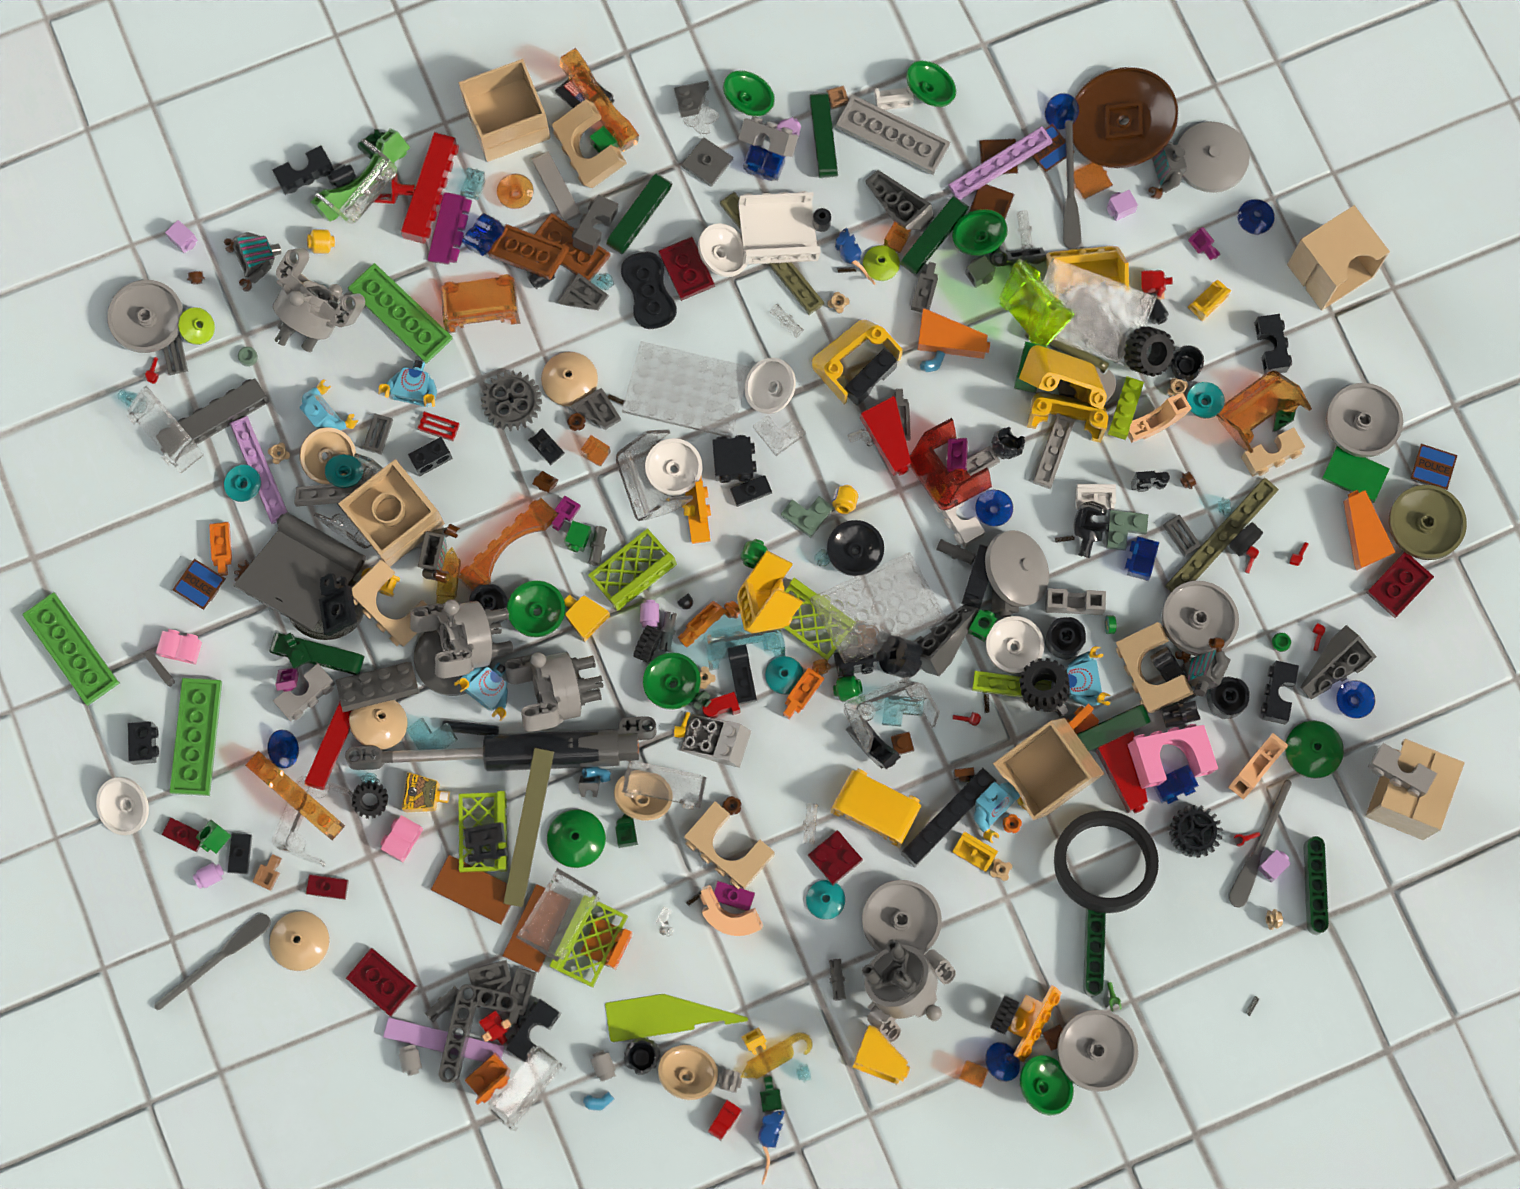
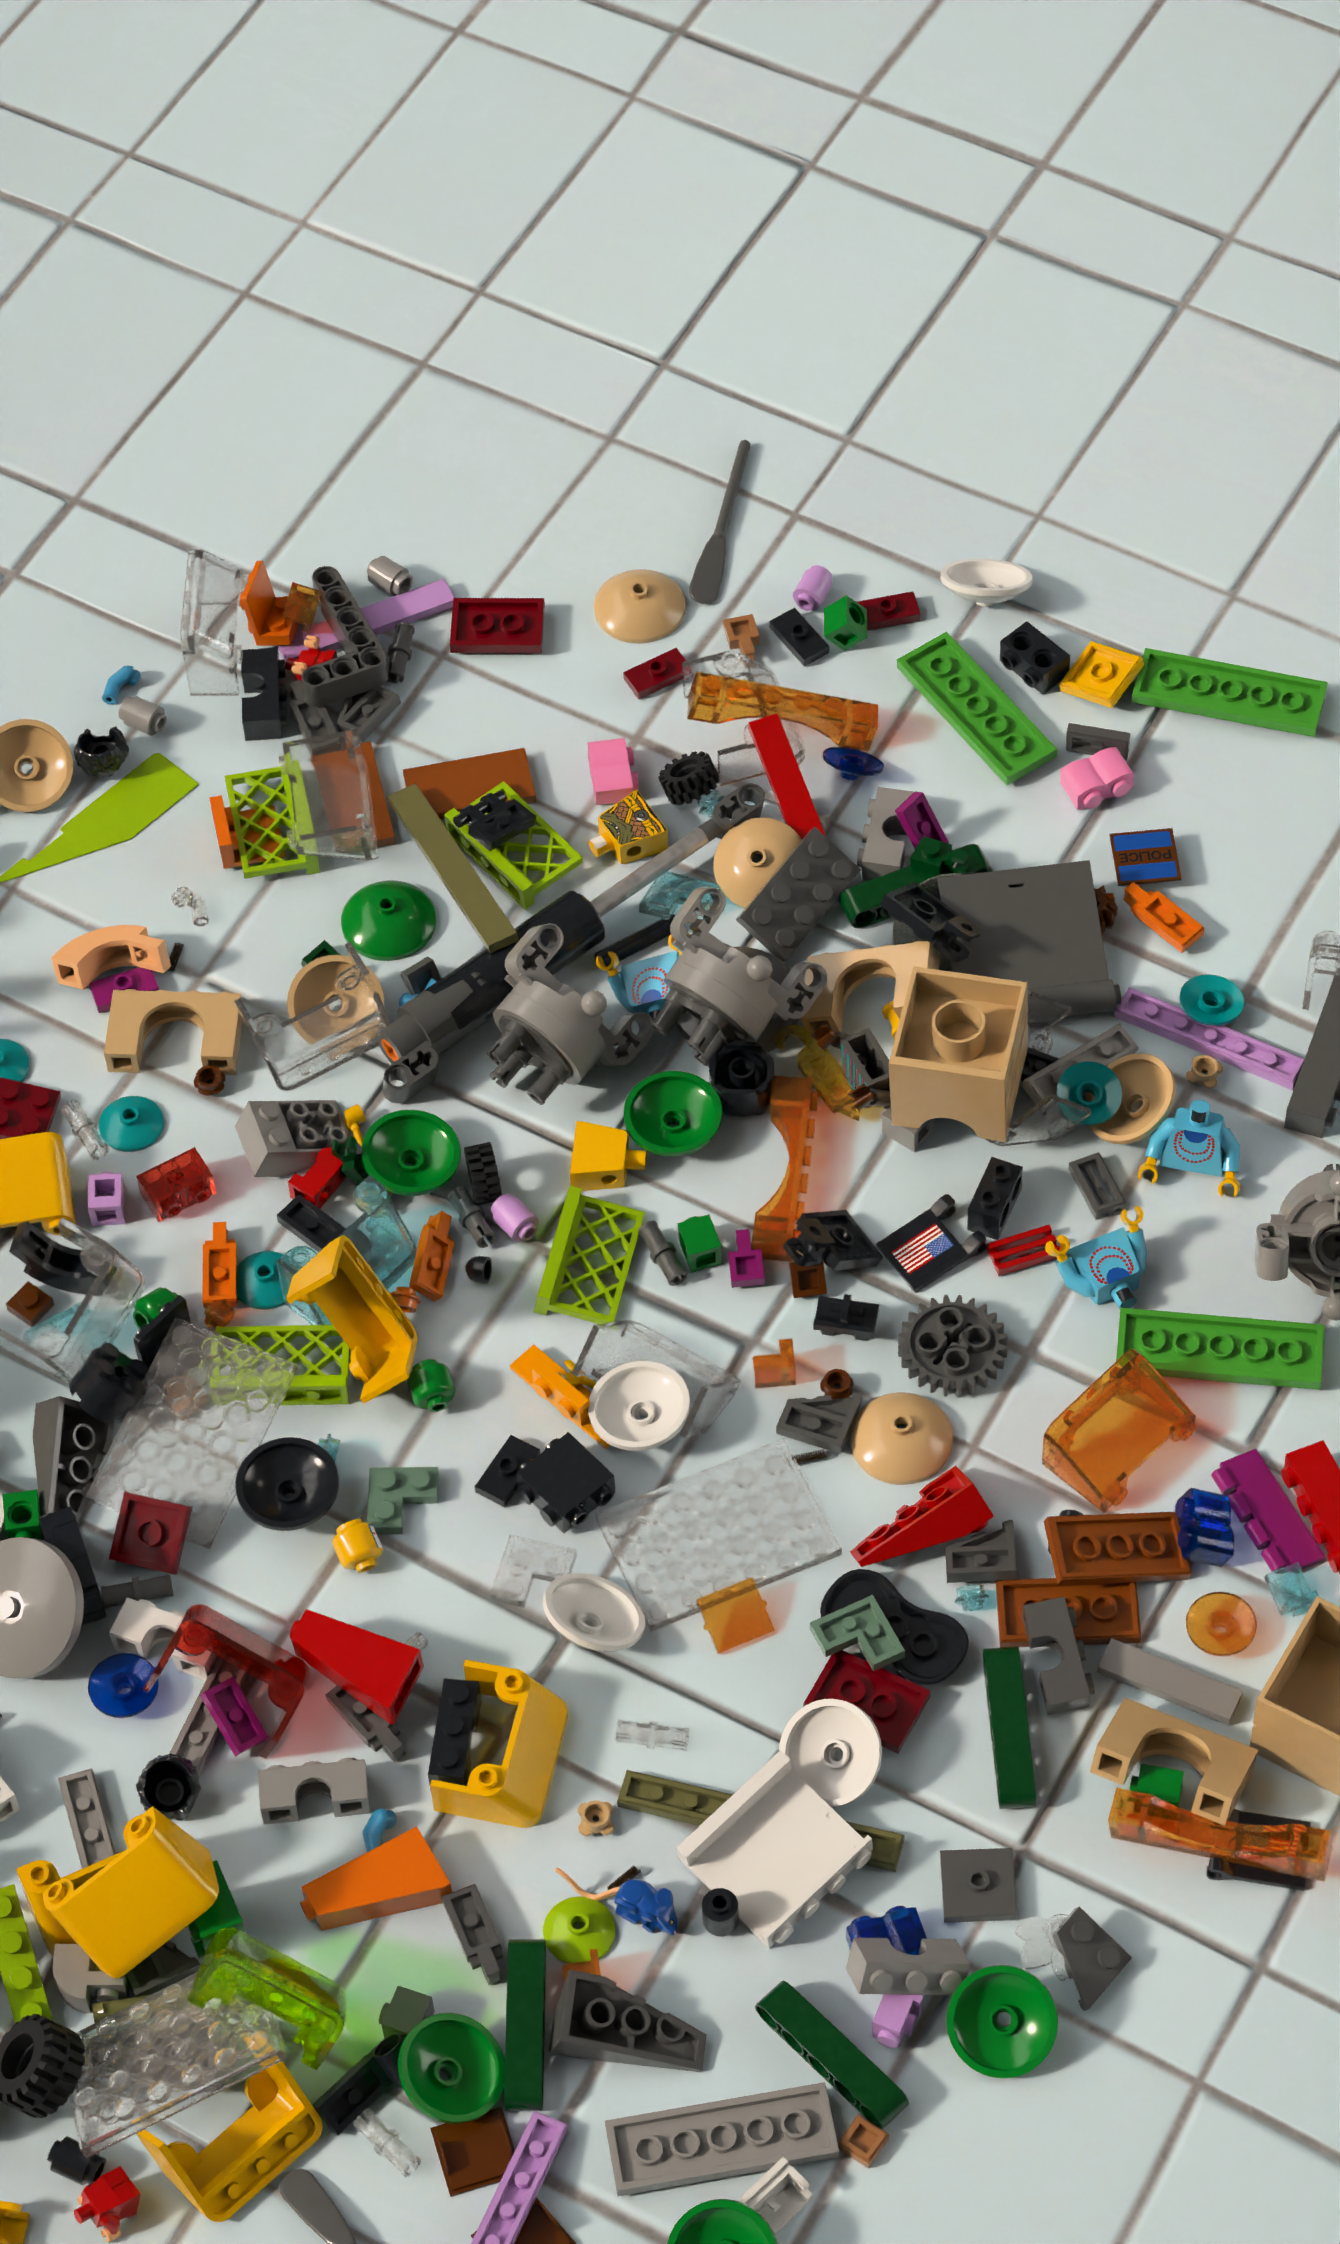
camera: 145 degrees right, 20 degrees down
none -> lavender brick [88,1172,125,1226]
none -> teal dish [99,1096,164,1152]
none -> dark red plate [109,1492,192,1575]
none -> clear red brick [136,1147,216,1222]
none -> light grey arch [258,1758,371,1825]
none -> clear orange panel [283,582,322,633]
none -> clear orange piece [696,1577,775,1654]
none -> black plate [783,1210,883,1271]
none -> sand green plate [810,1595,905,1671]
none -> red wedge [850,1466,994,1567]
none -> black flag [876,1194,987,1293]
none -> yellow tile [1059,641,1145,708]

